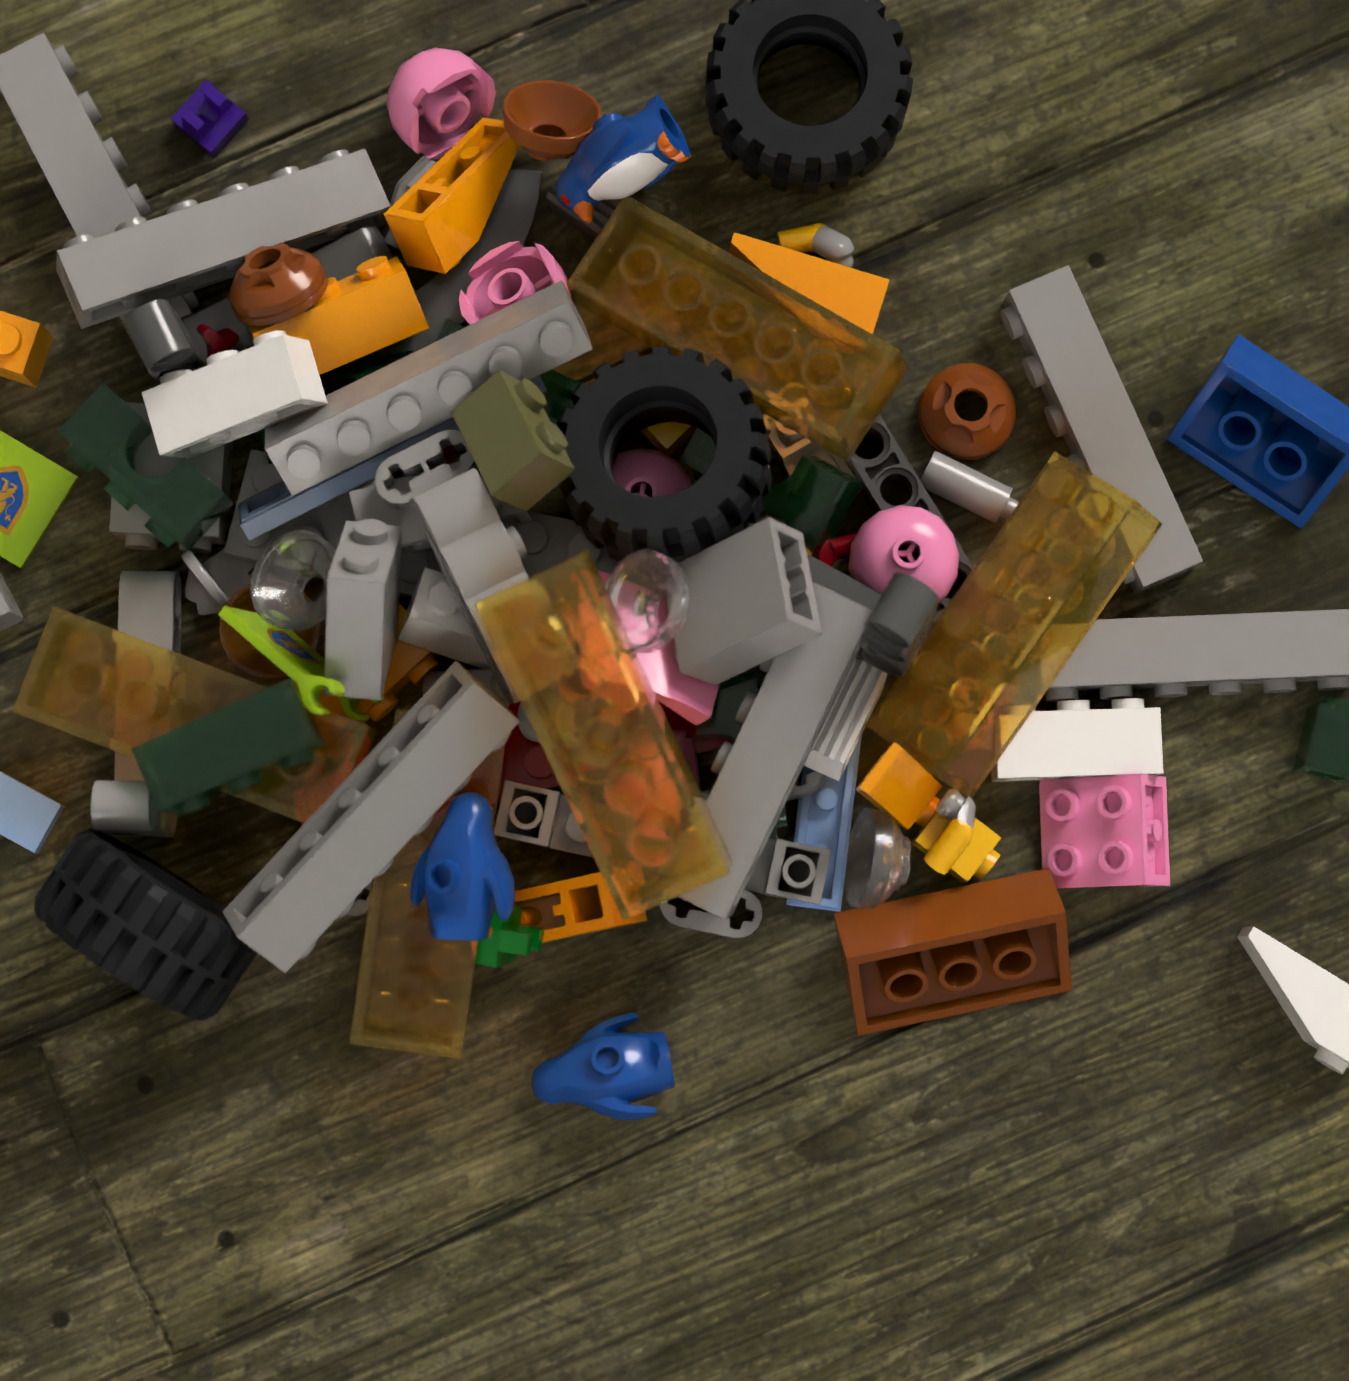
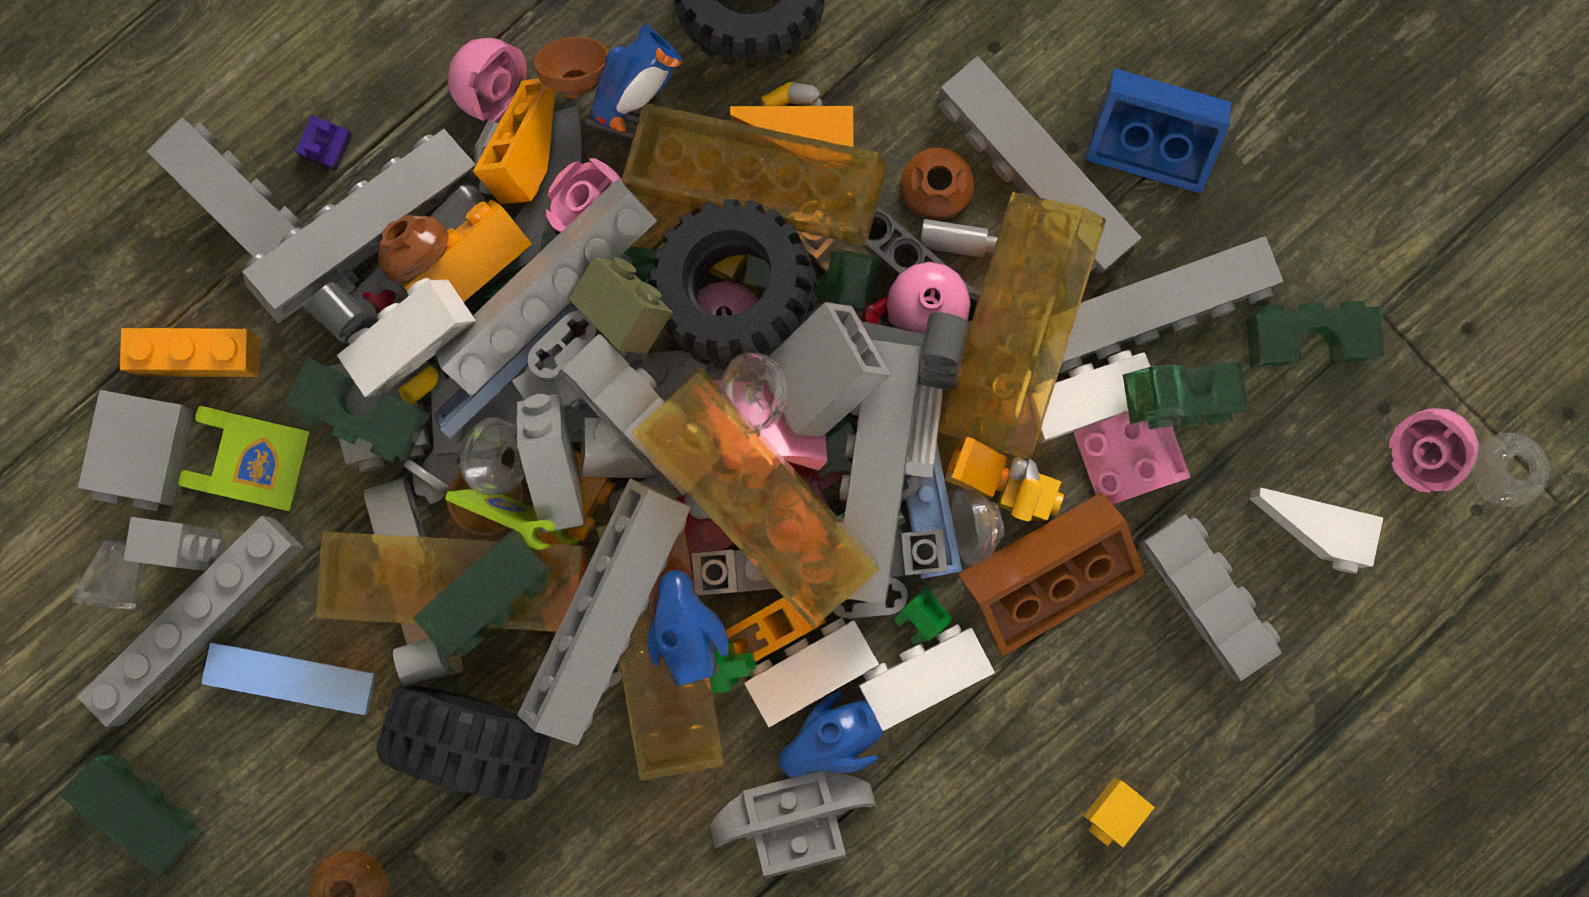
camera: 20 degrees left, 0 degrees up
none -> yellow arm [399,360,440,405]
none -> light grey plate [710,771,876,879]
none -> white brick [744,618,879,727]
none -> white brick [858,624,995,731]
none -> green tile [894,587,953,646]
none -> yellow brick [1083,777,1155,847]
none -> clear green arch [1122,362,1249,430]
none -> light grey brick [1139,514,1282,682]

